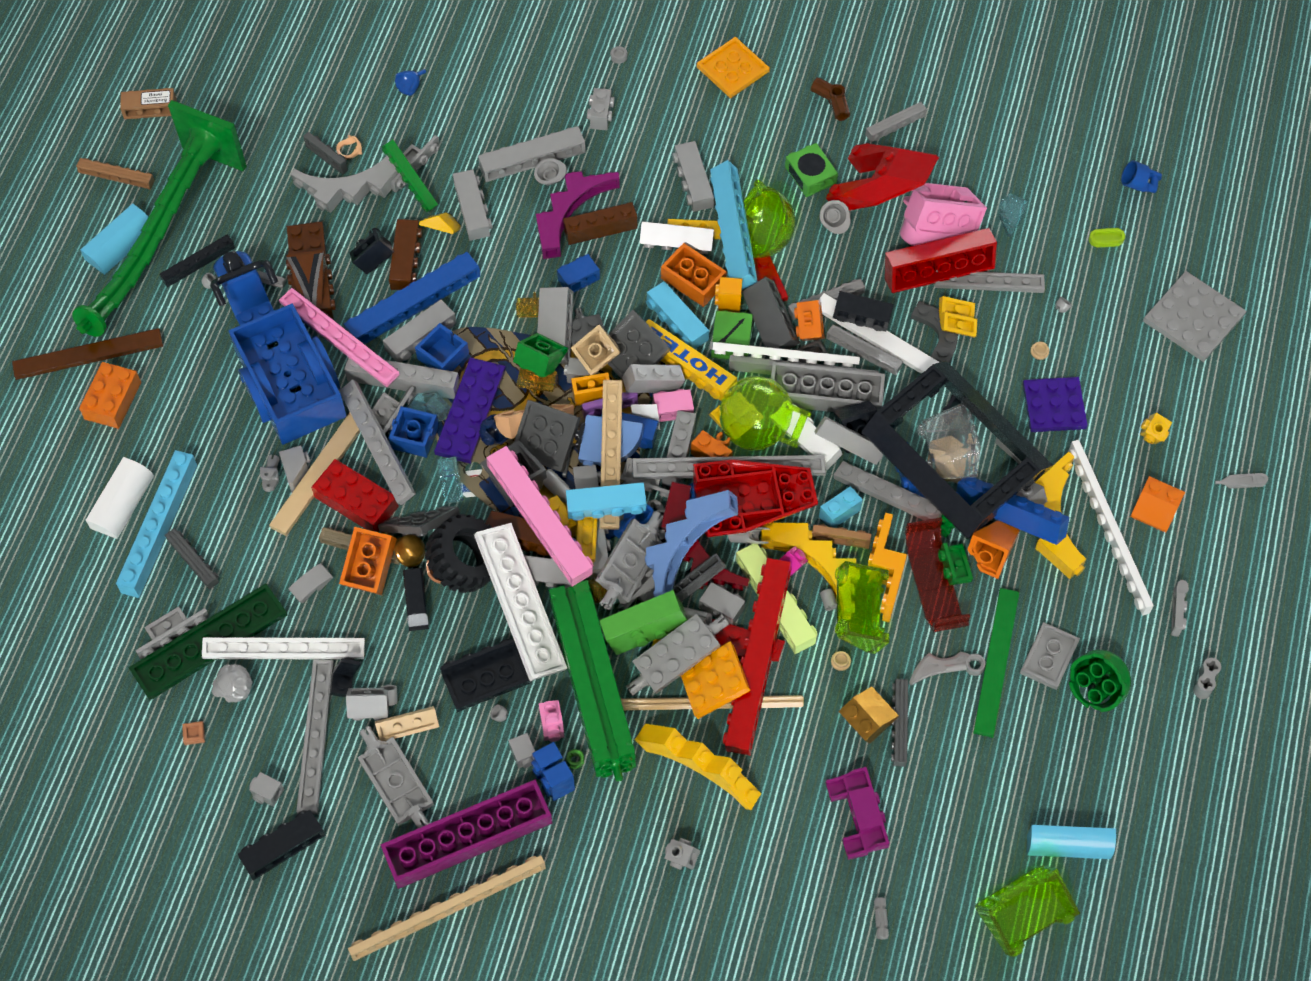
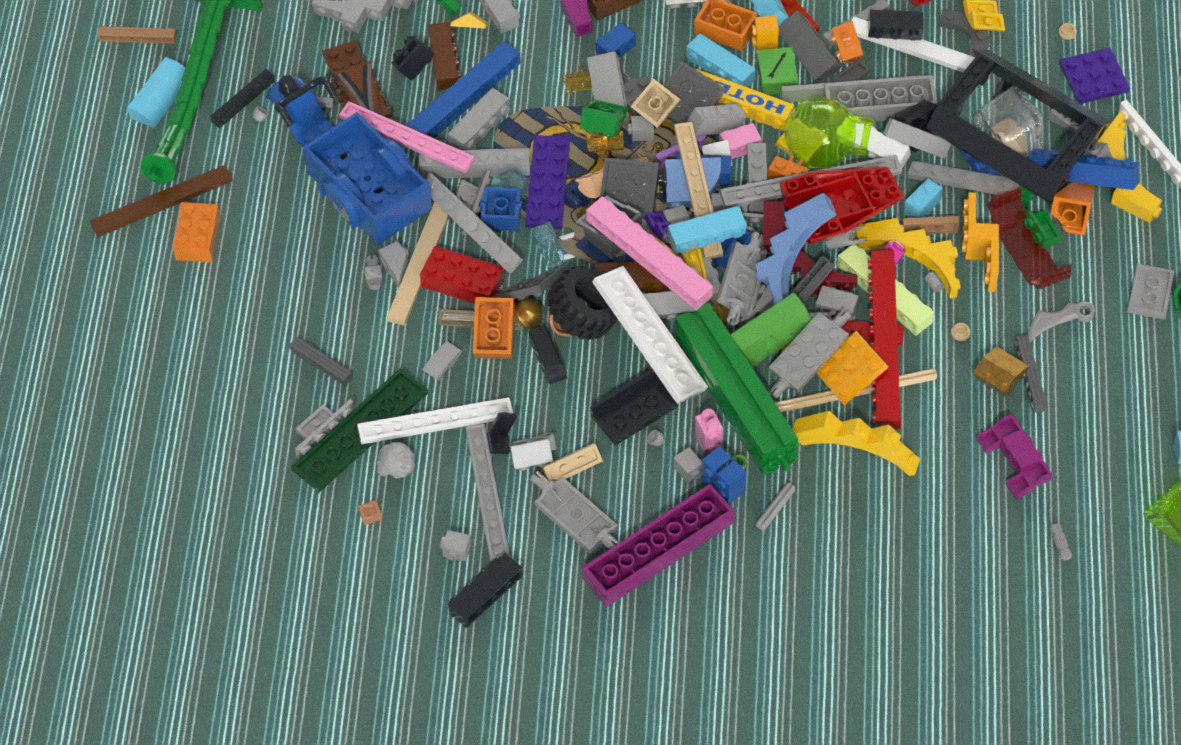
camera: 10 degrees left, 5 degrees down
white brick [86,457,154,539] -> none
medium azure brick [116,450,197,598] -> none
tan plate [348,855,546,961] -> none
blue piece [415,323,469,371] -> none
light orange brick [571,372,610,406] -> none
light grey brick [664,838,701,870] -> none
white plate [710,341,860,368] -> none
light grey piece [826,325,903,375] -> none
clear neon green windscreen [835,561,889,654] -> none
green tile [973,588,1019,738] -> none
none -> dark purple slope [644,212,671,238]
none -> light grey axle [756,482,795,531]

